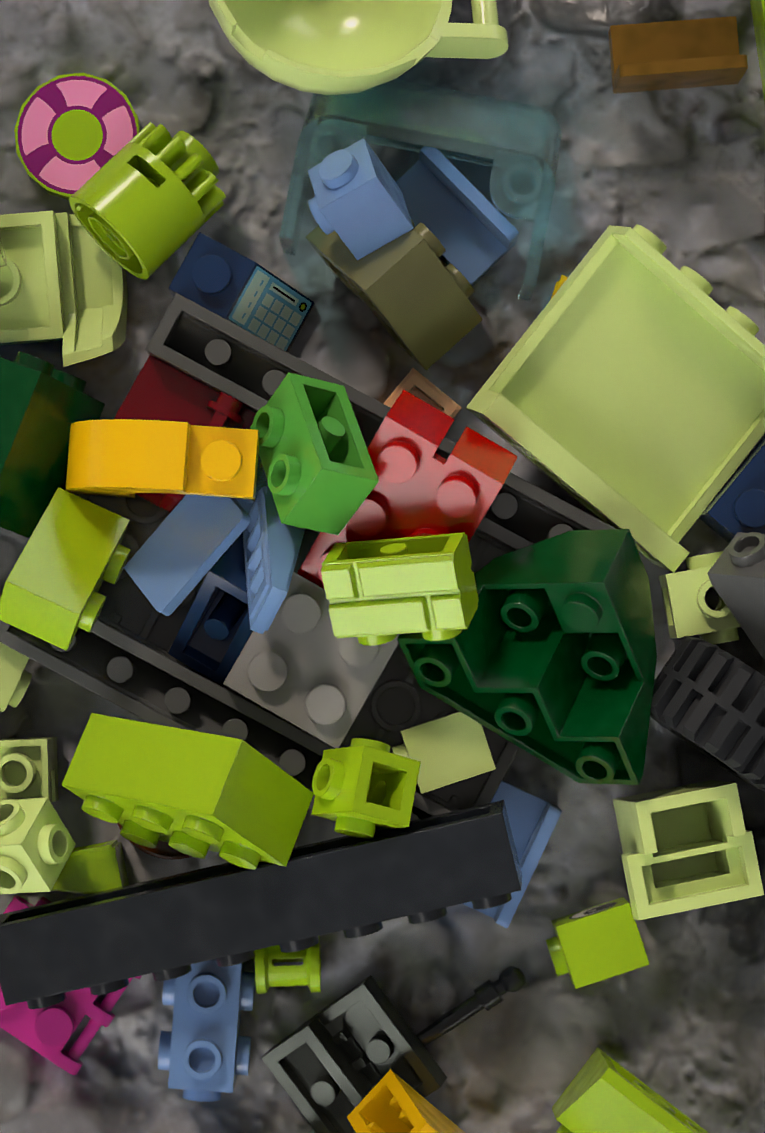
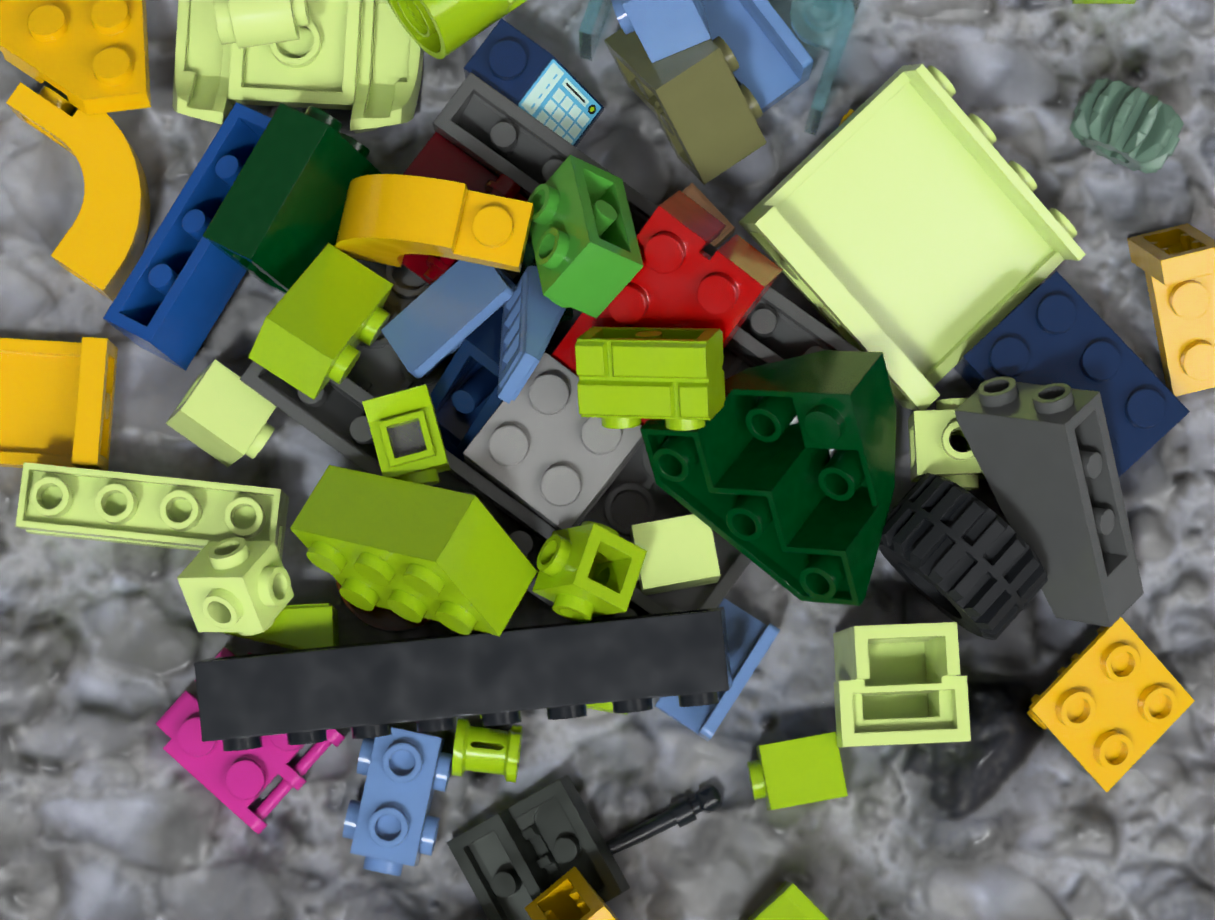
camera: 10 degrees right, 5 degrees down
none -> lime window [362,384,450,486]

